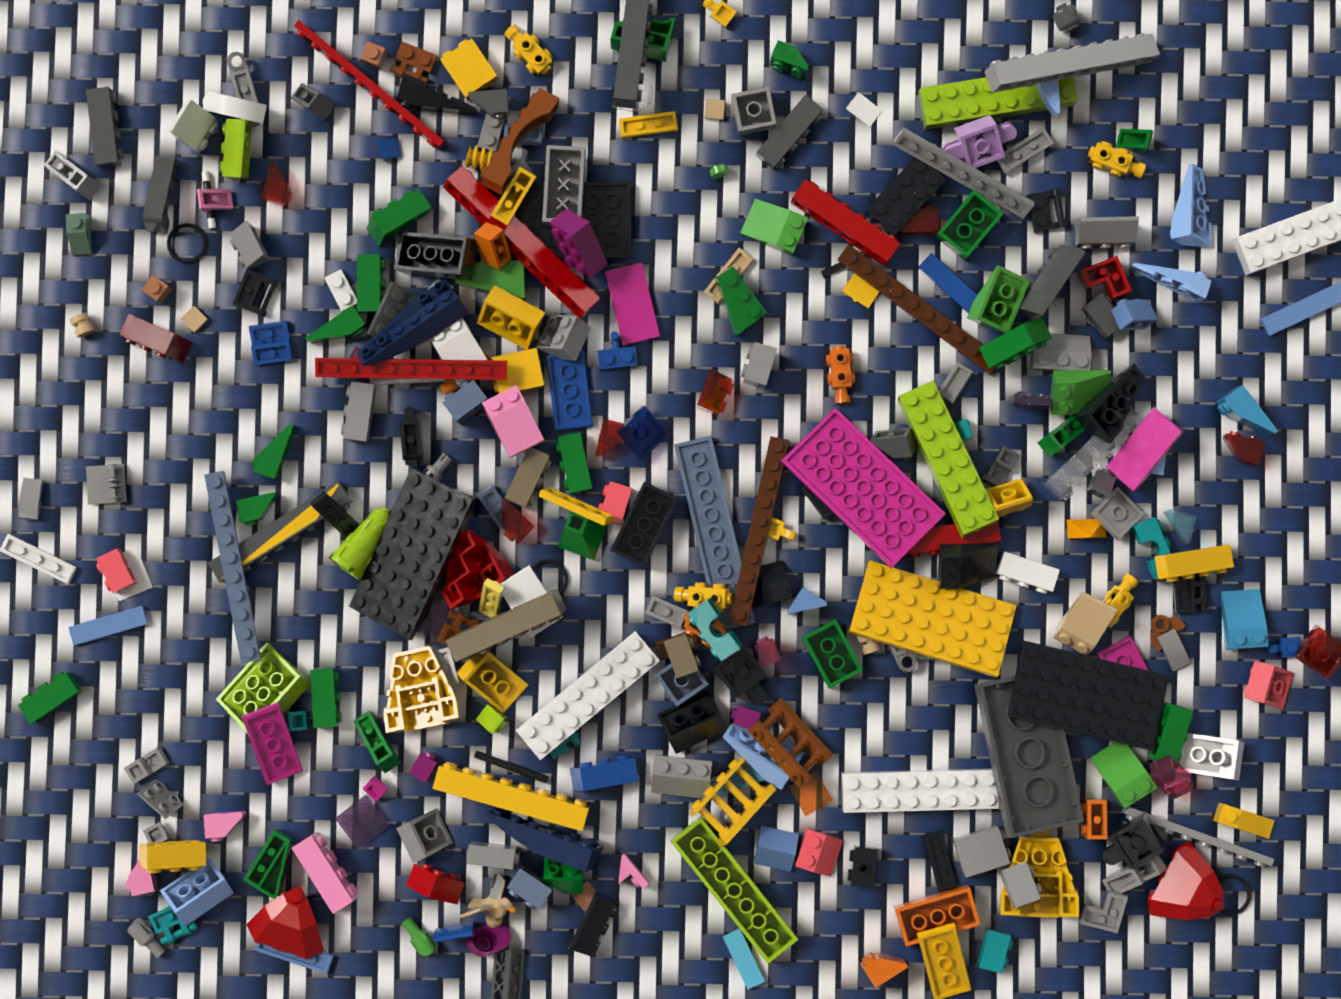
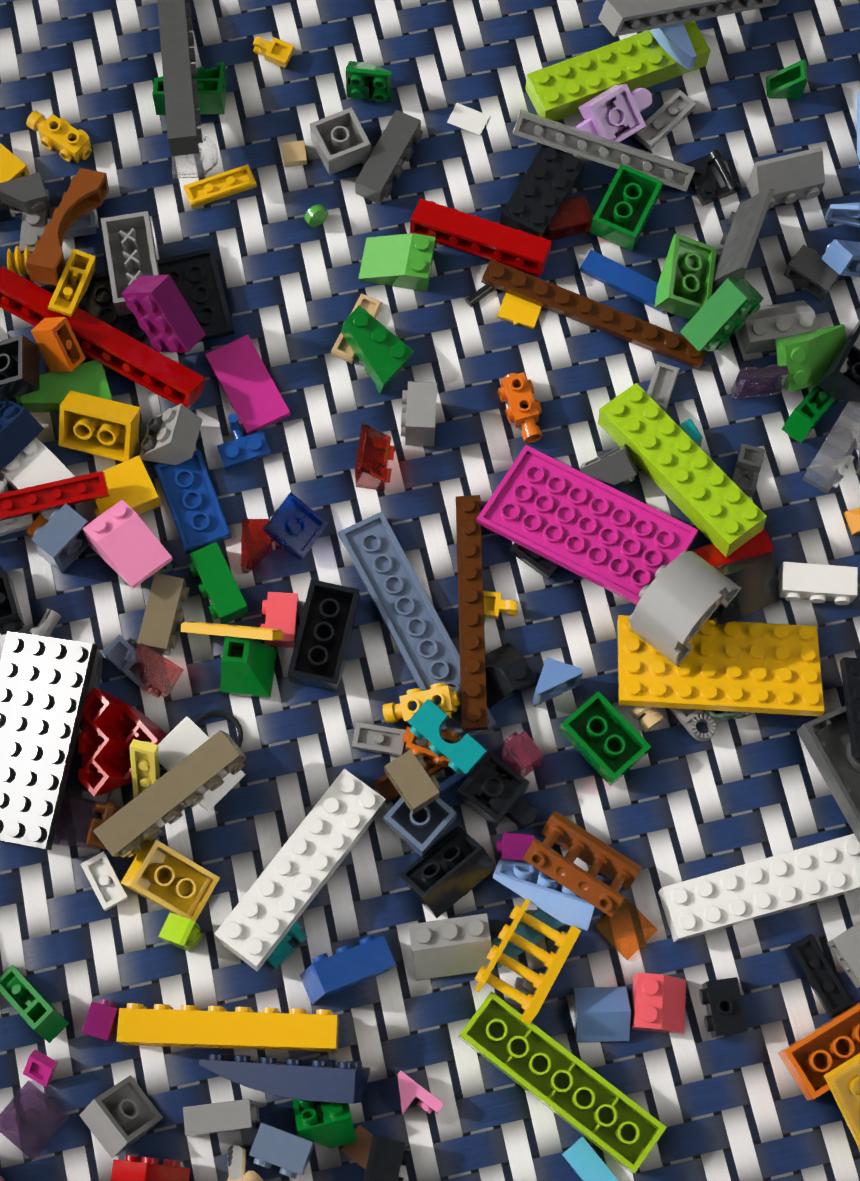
camera: 25 degrees left, 15 degrees down
yellow wedge [383,646,460,733] -> none
black bar [474,750,549,783] -> none
orange slope [860,952,908,988] -> none
yellow slope [985,479,1033,517] -> none
red brick [1078,256,1132,300] -> none
yellow brick [1087,141,1146,179] -> none
none -> light grey cylinder [628,551,741,667]

